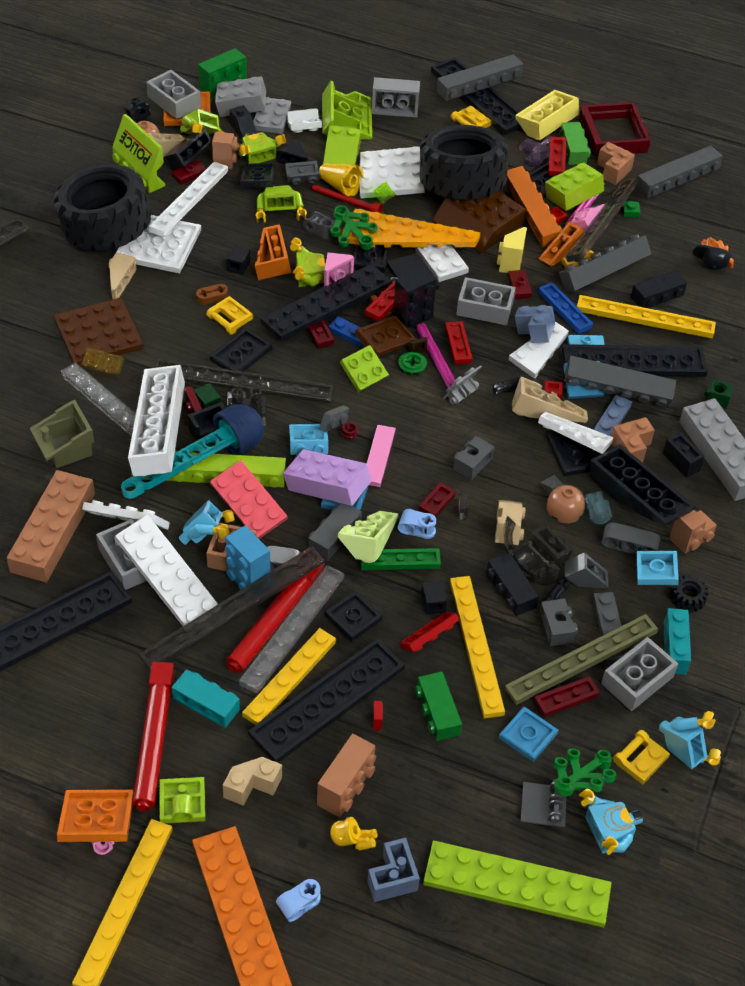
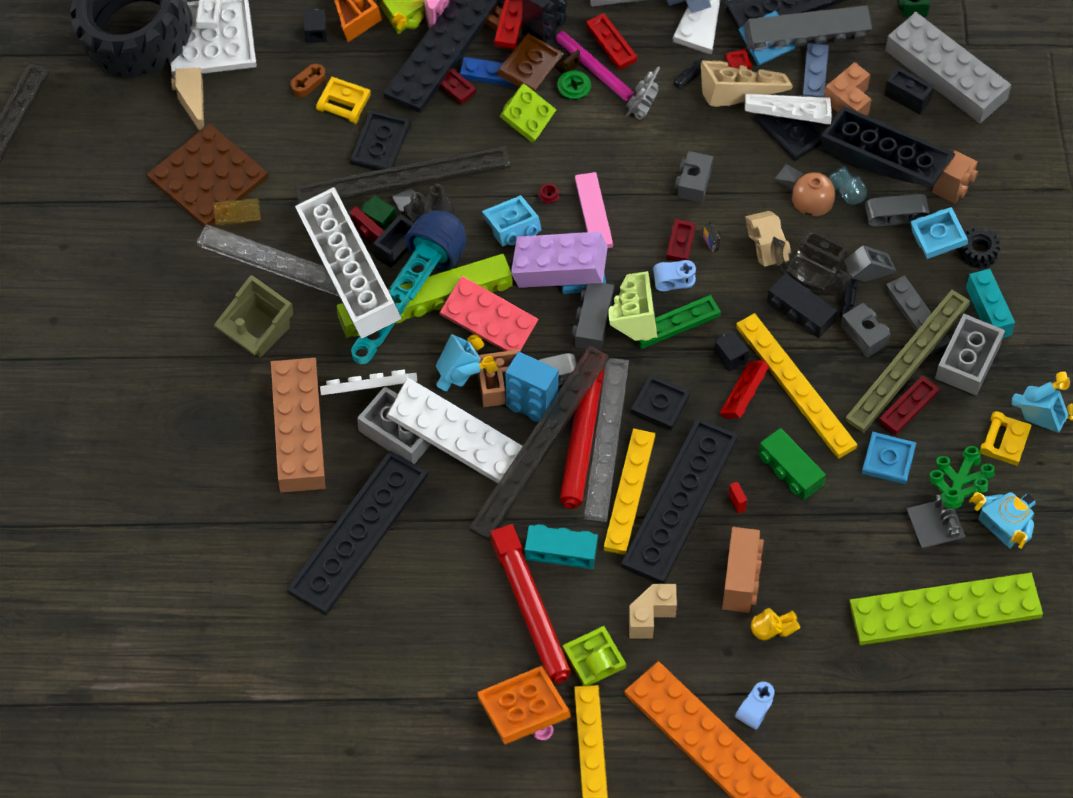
camera: 20 degrees left, 10 degrees up
dark grey plate [319,405,350,432] -> none
sand blue brick [367,838,420,902] -> none

